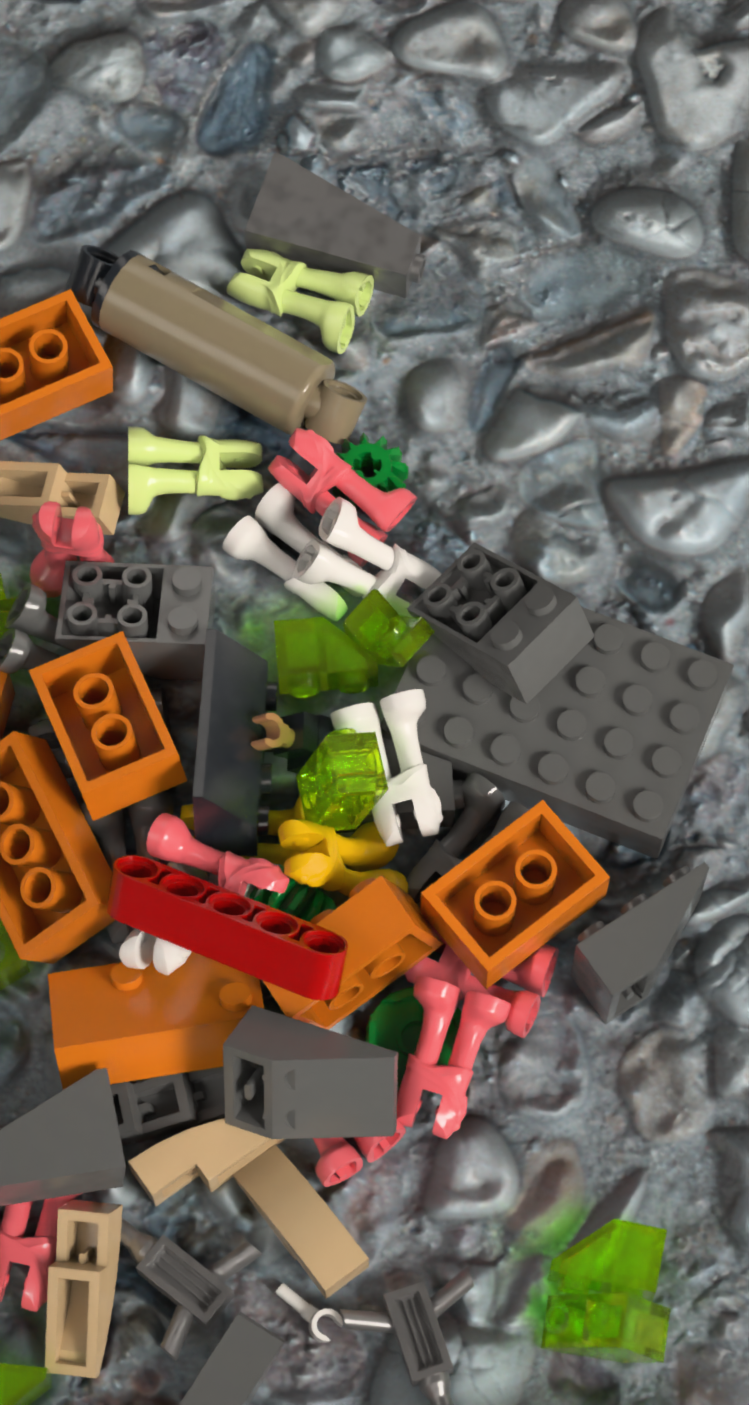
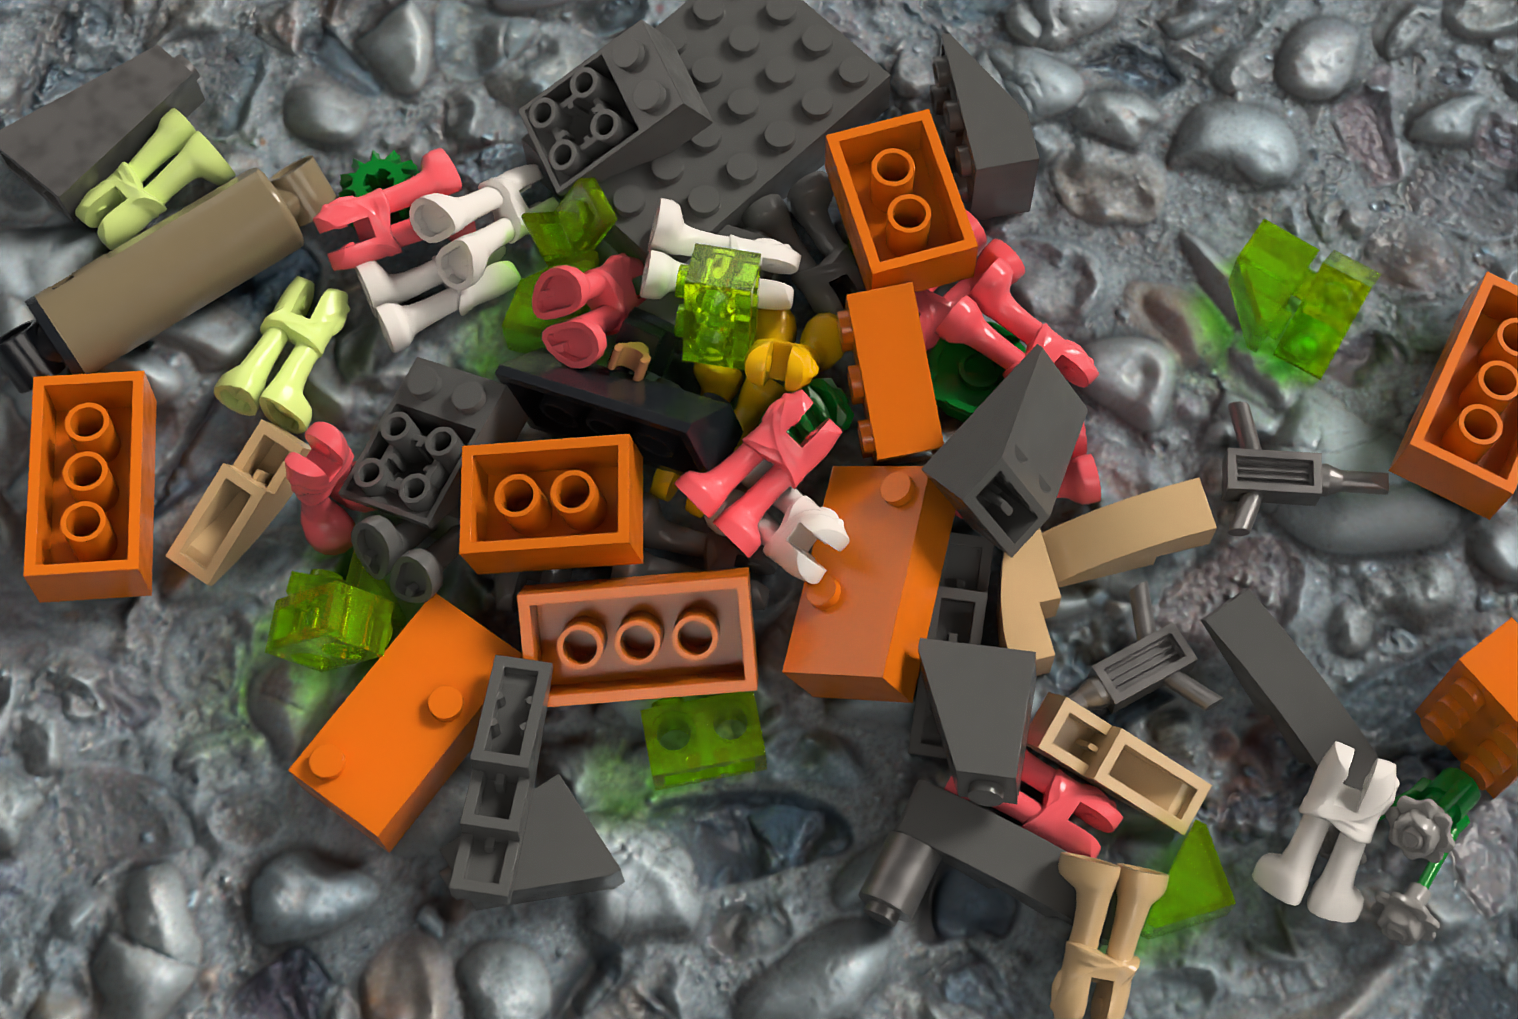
camera: 65 degrees left, 0 degrees up
red beam [107,855,348,1001] -> none
white hand [276,1283,343,1343] -> none
none -> coral piece [532,253,647,369]

